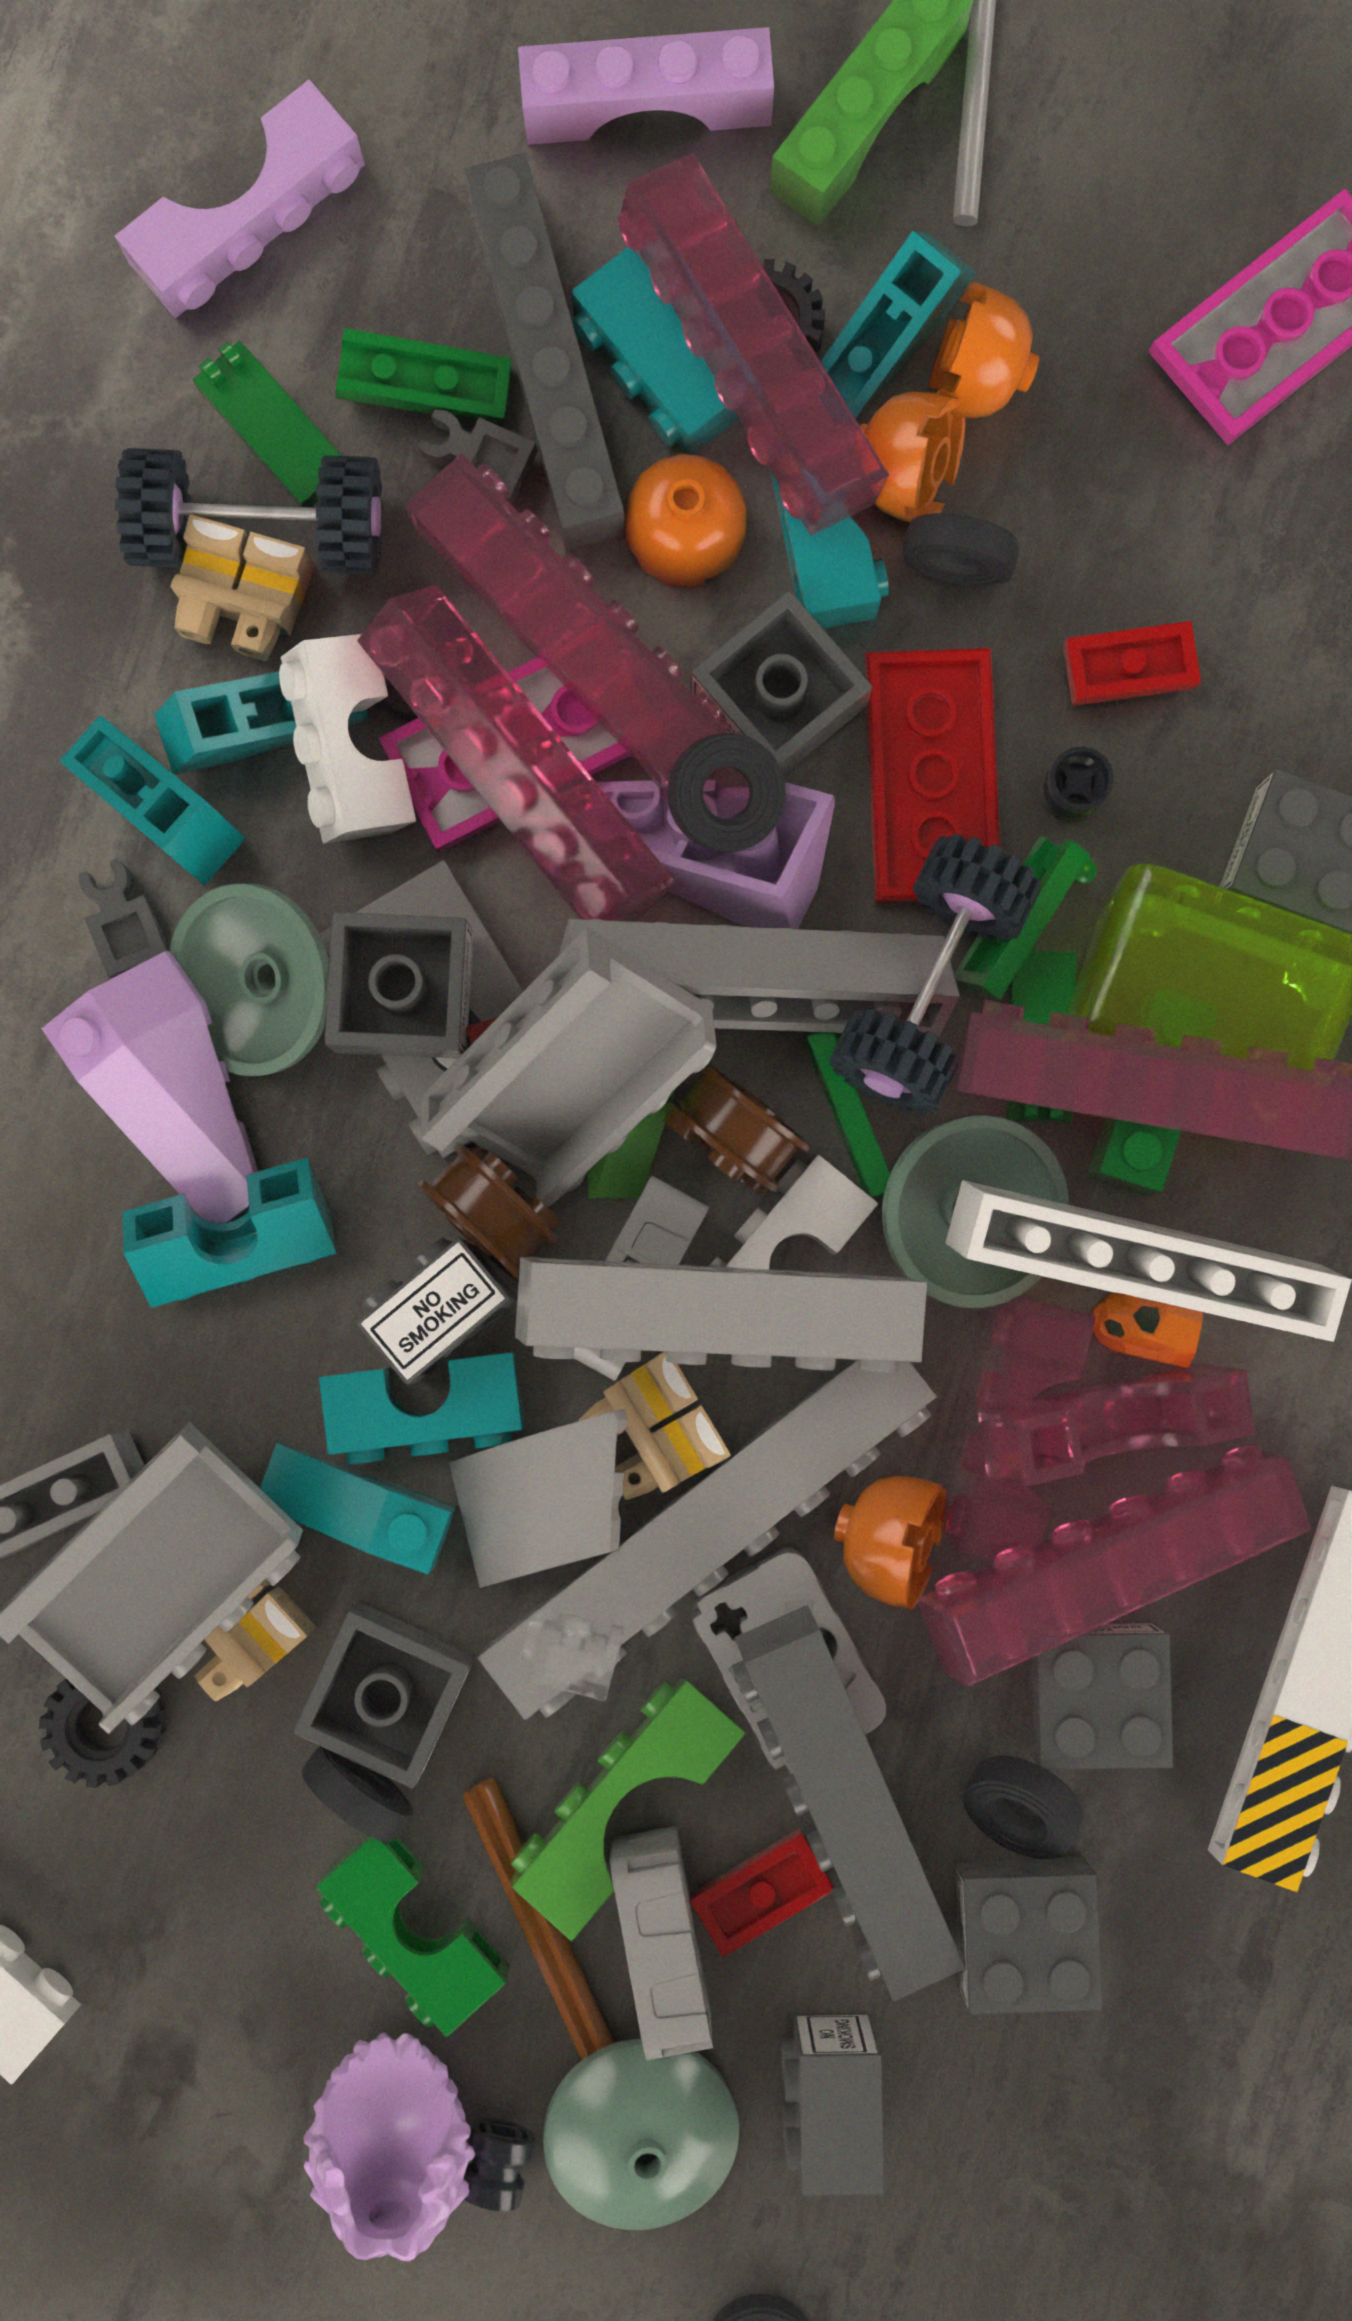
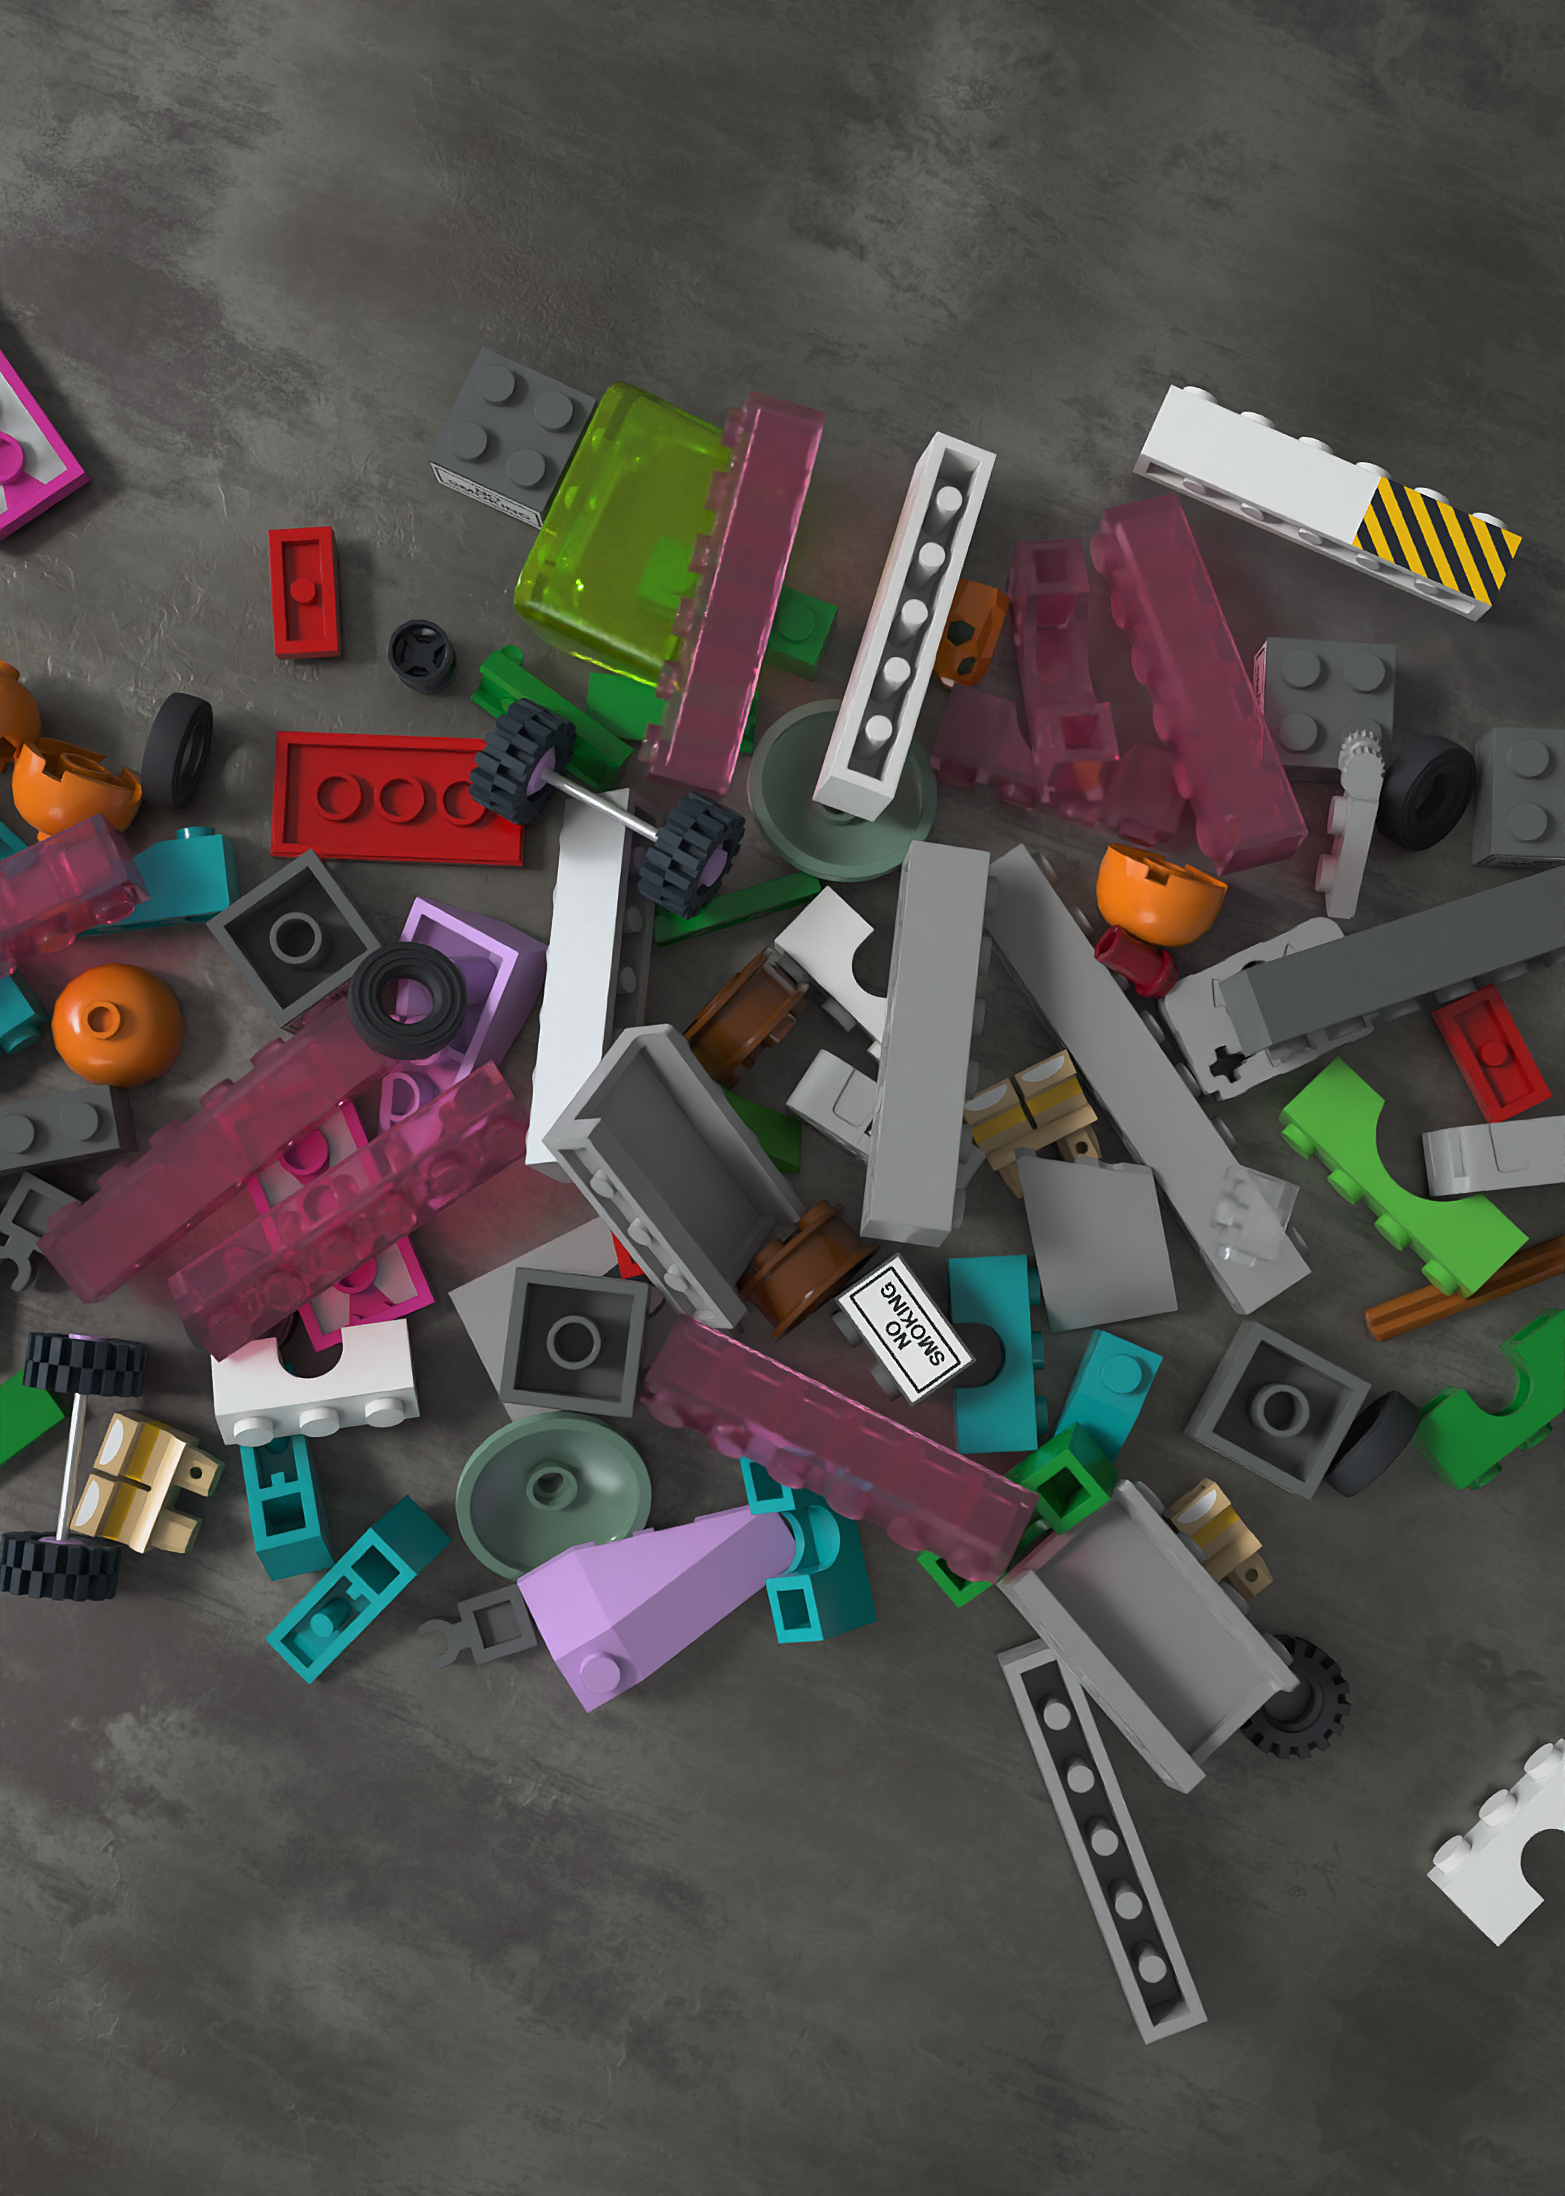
camera: 85 degrees left, 0 degrees up
none -> clear pink brick [639,1313,1040,1585]
none -> green arch [917,1421,1119,1608]
none -> dark red pin [1094,925,1179,998]
none -> light grey hinge [1315,729,1385,920]

